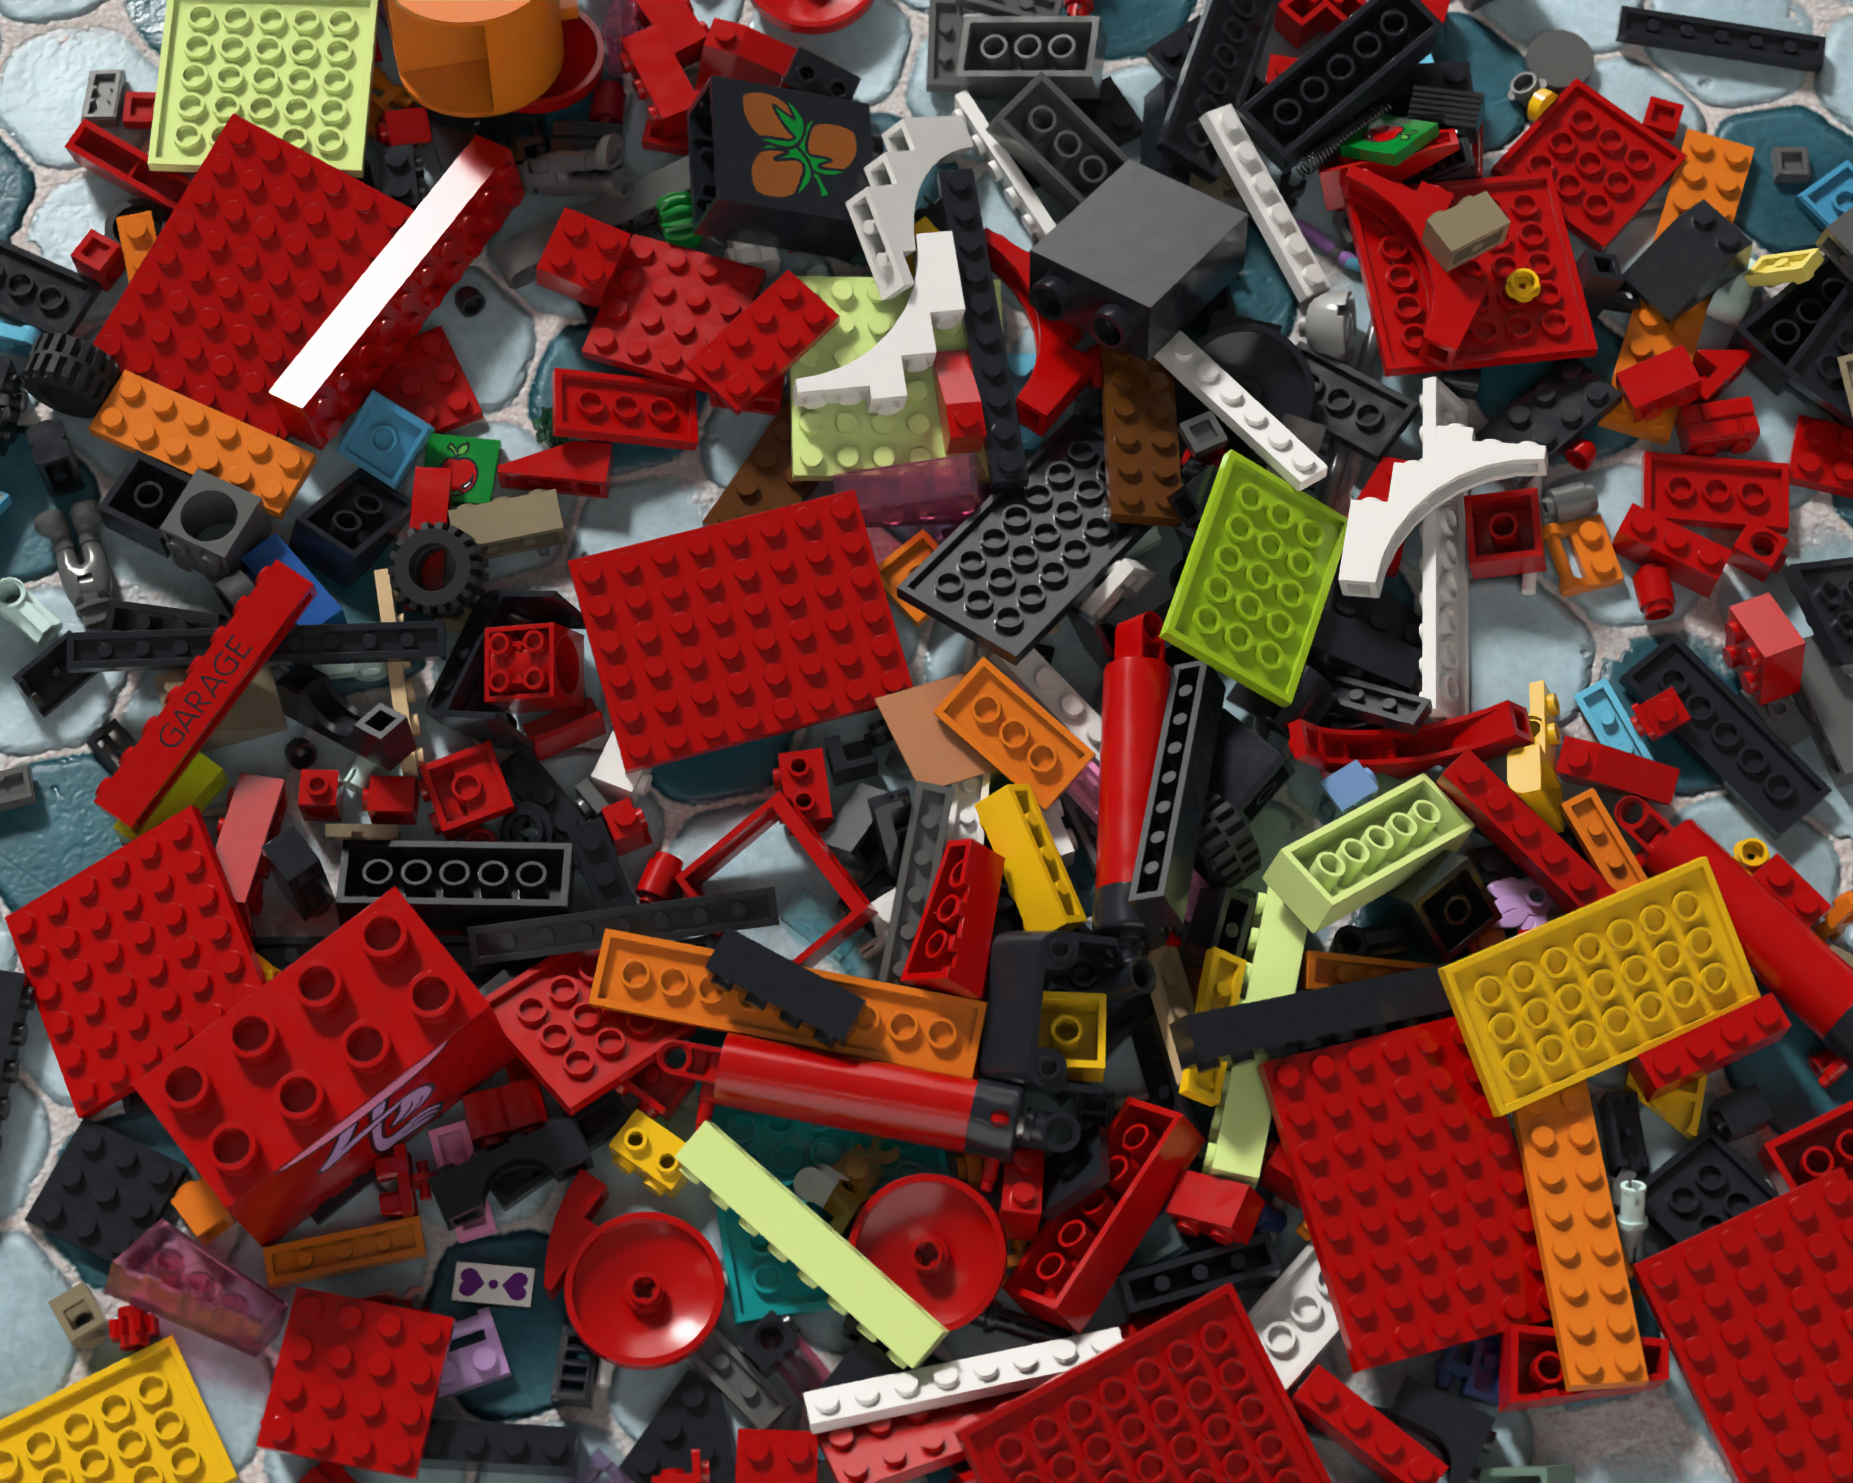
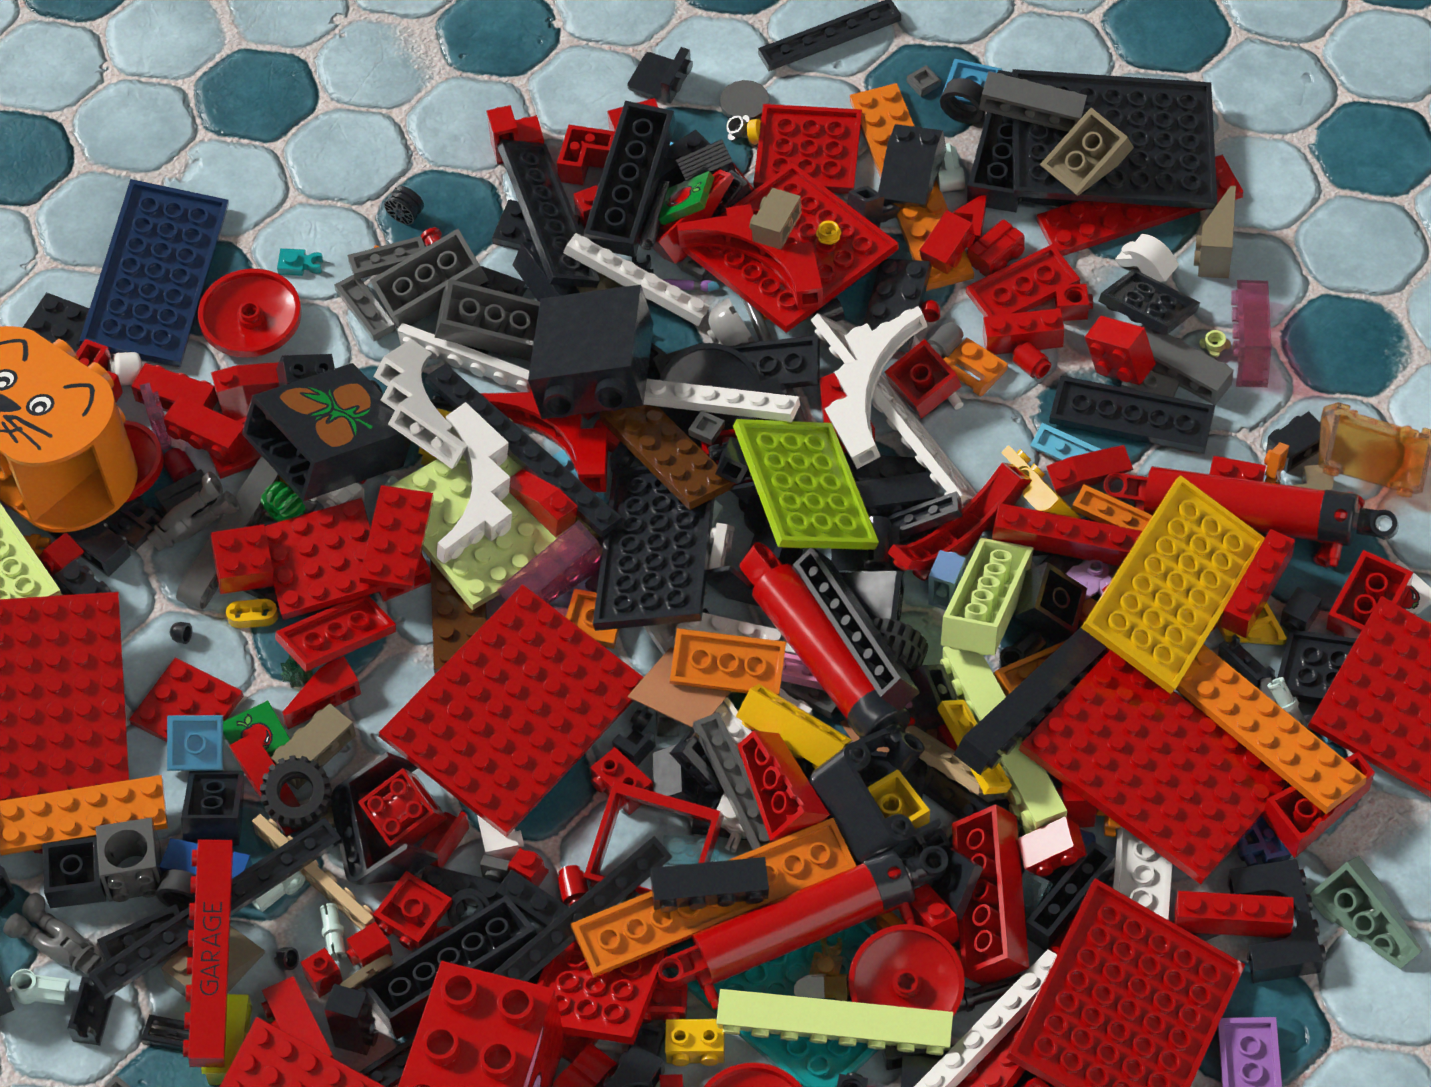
camera: 30 degrees left, 10 degrees down
red brick [268,135,525,451] -> none
black arch [275,665,416,771] -> none
red bracket [1630,686,1692,742] -> none
red plate [1642,96,1684,141] -> none
yellow plate [1733,838,1770,874] -> none
light yellow plate [1744,248,1825,288] -> none
none -> yellow beam [226,599,278,628]
none -> black tyre [939,78,986,124]

